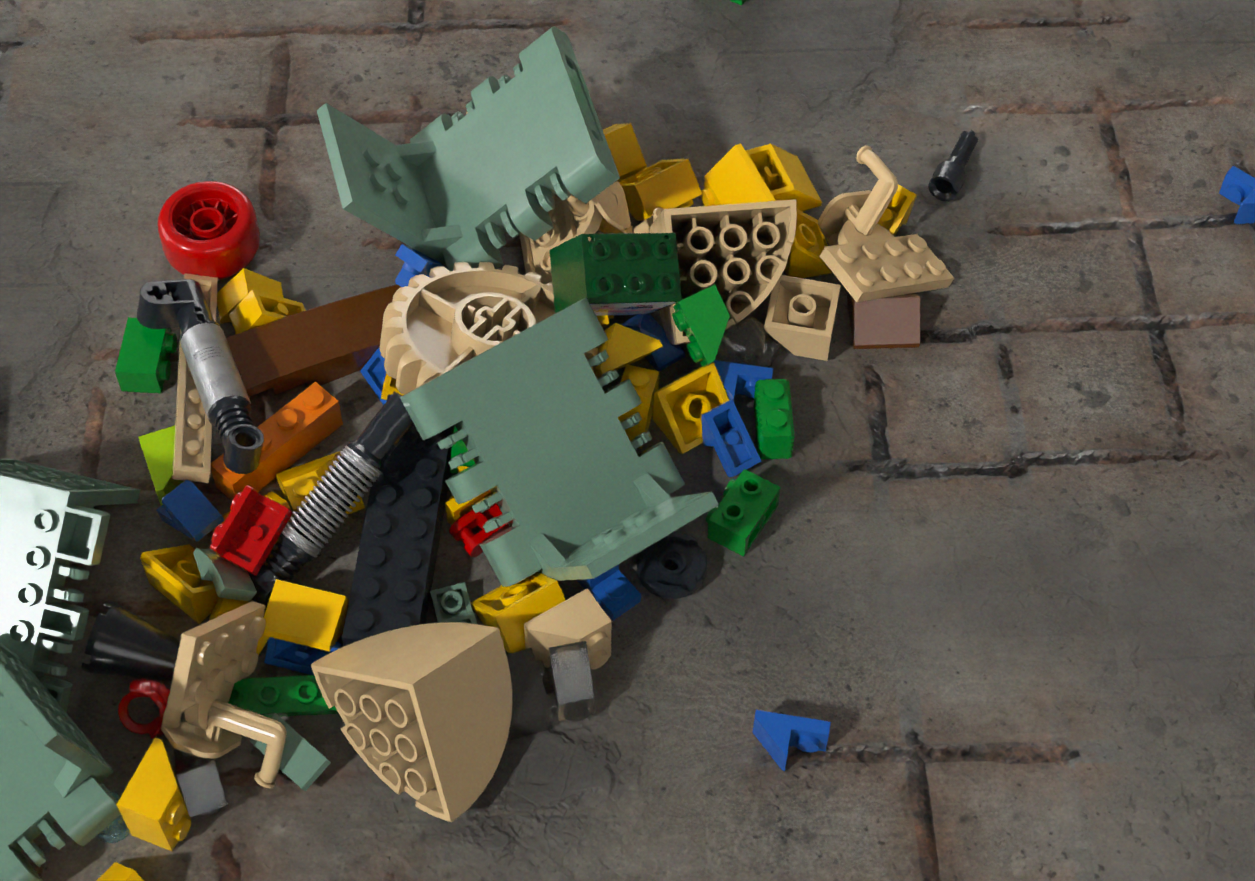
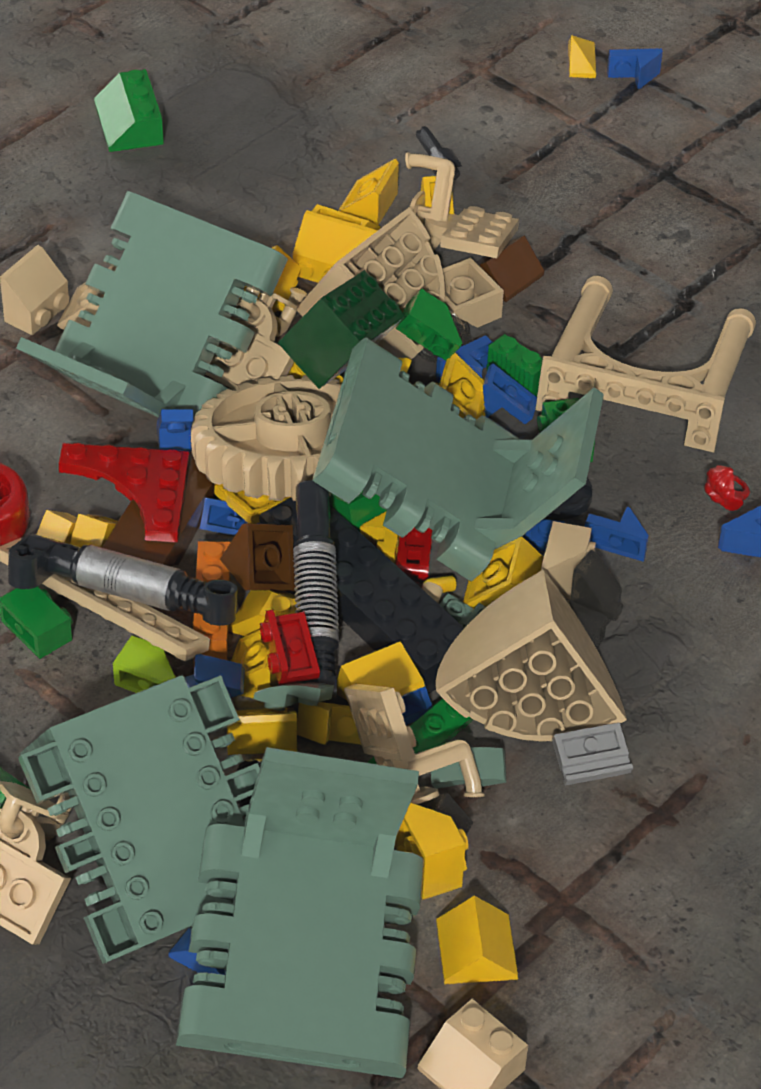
camera: 45 degrees left, 10 degrees down
none -> tan slope [0,245,69,335]
none -> red plate [59,443,189,542]
none -> reddish brown slope [220,523,295,591]
none -> yellow slope [338,159,399,225]
none -> arm [422,576,457,604]
none -> tan arch [535,276,756,453]
none -> light grey plate [552,722,633,786]
none -> yellow slope [568,35,596,78]
none -> blue slope [585,506,649,562]
none -> red piece [704,465,750,511]

